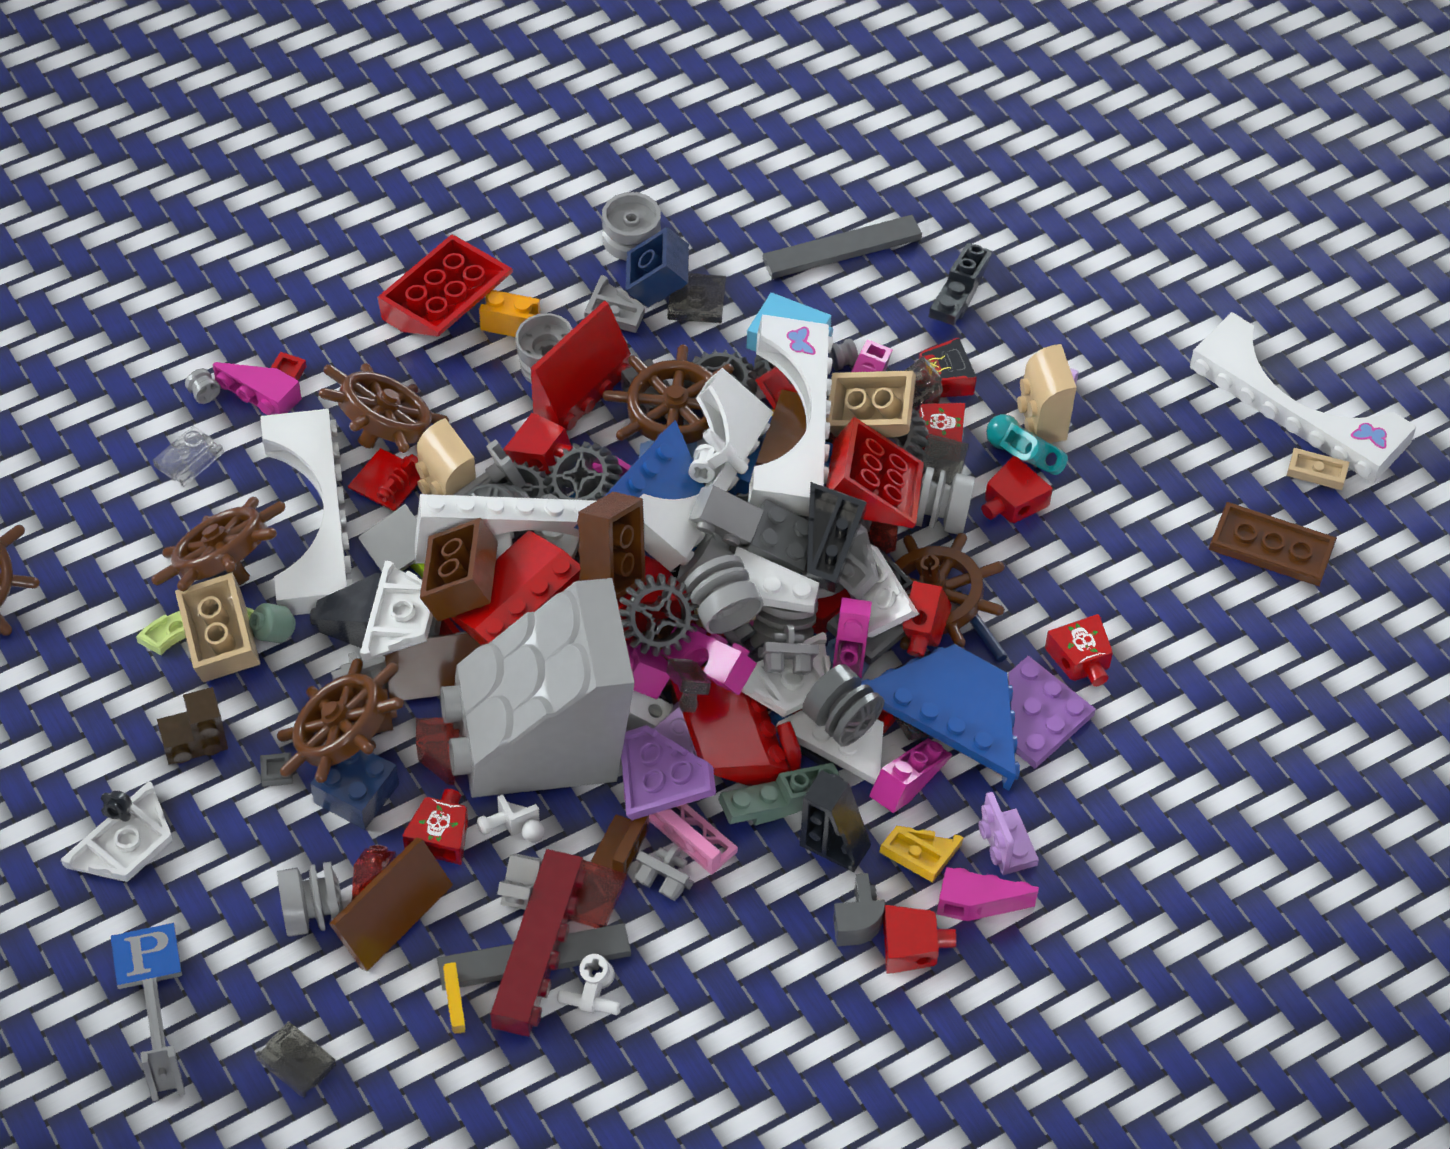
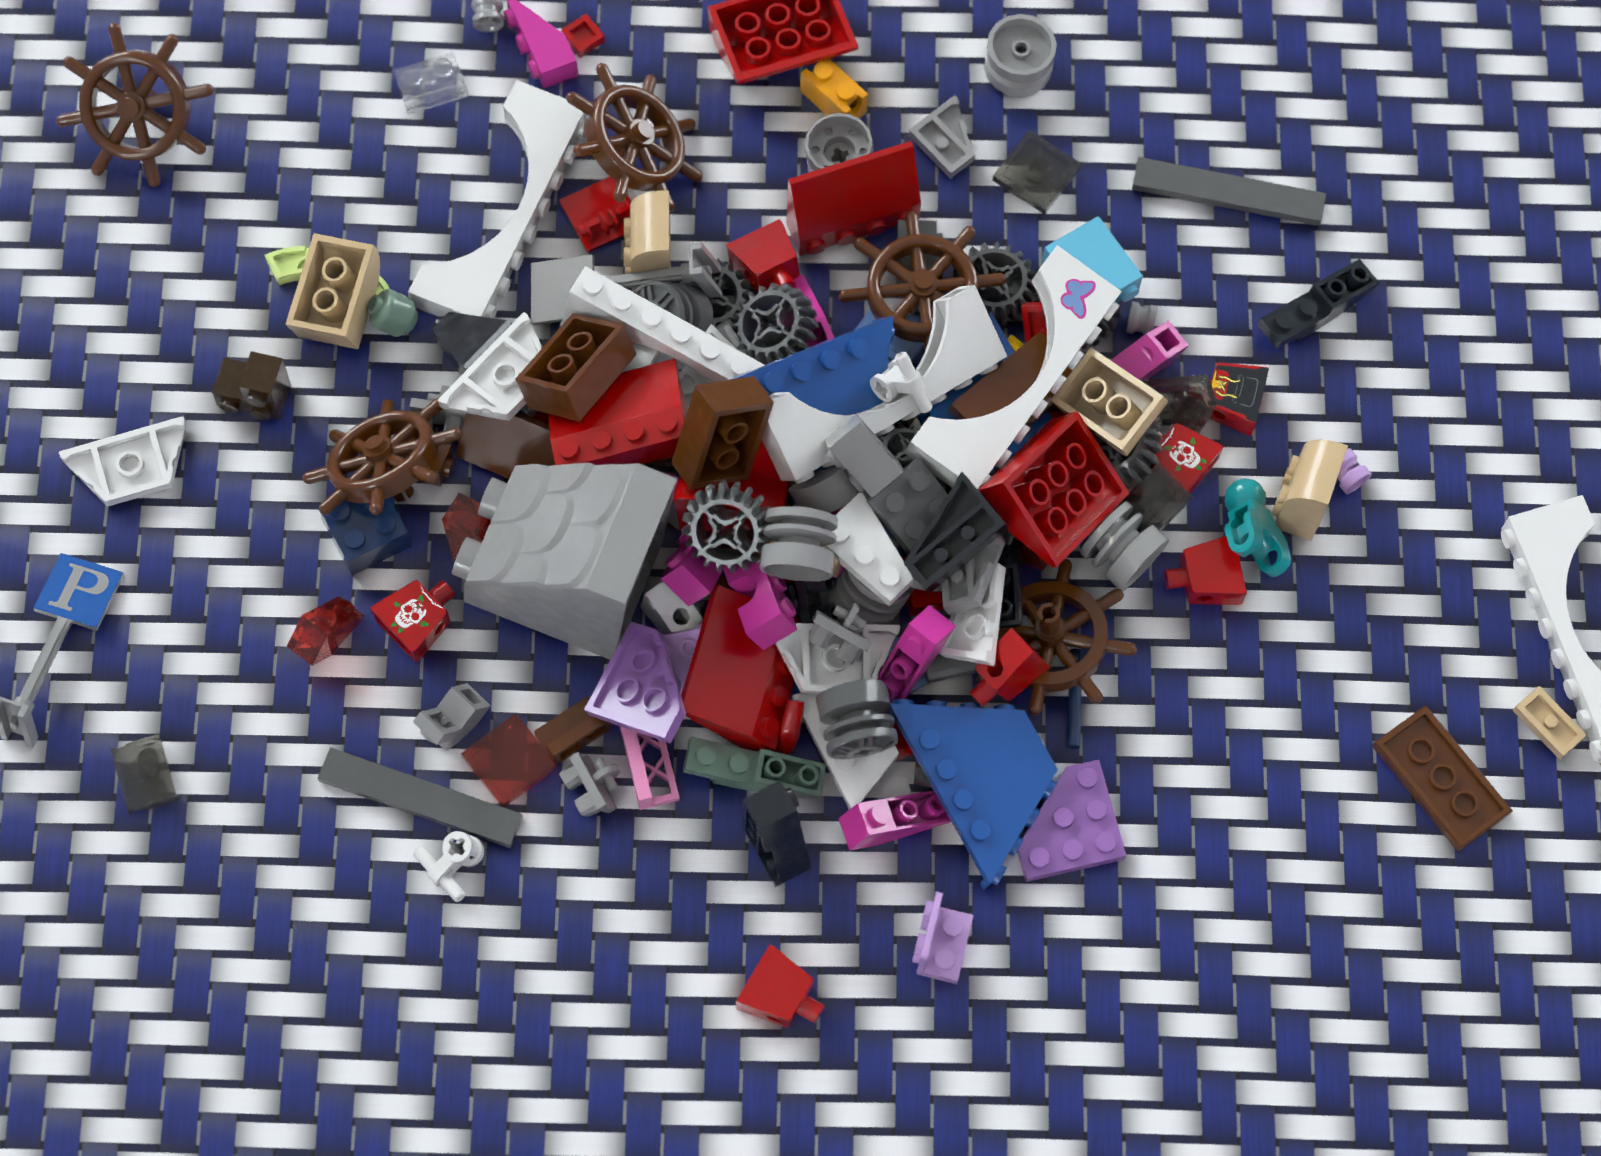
camera: 30 degrees right, 15 degrees up
black plate [101,790,132,822] -> none
reddish brown piece [151,497,286,592] -> none
dark grey tile [260,752,293,787] -> none
light grey wheel [277,861,343,937] -> none
reddish brown tile [329,837,453,971] -> none
yellow tile [443,962,465,1034] -> none
white piece [477,795,545,843] -> none
dark red brick [490,849,587,1037] -> none
dark blue brick [626,227,689,308] -> none
clear smoke piece [666,658,711,713] -> none
dark grey brick [833,873,885,946] -> none
yellow wing [879,826,964,883] -> none
dark pink slope [937,867,1039,921] -> none
red torso [1045,614,1113,687] -> none

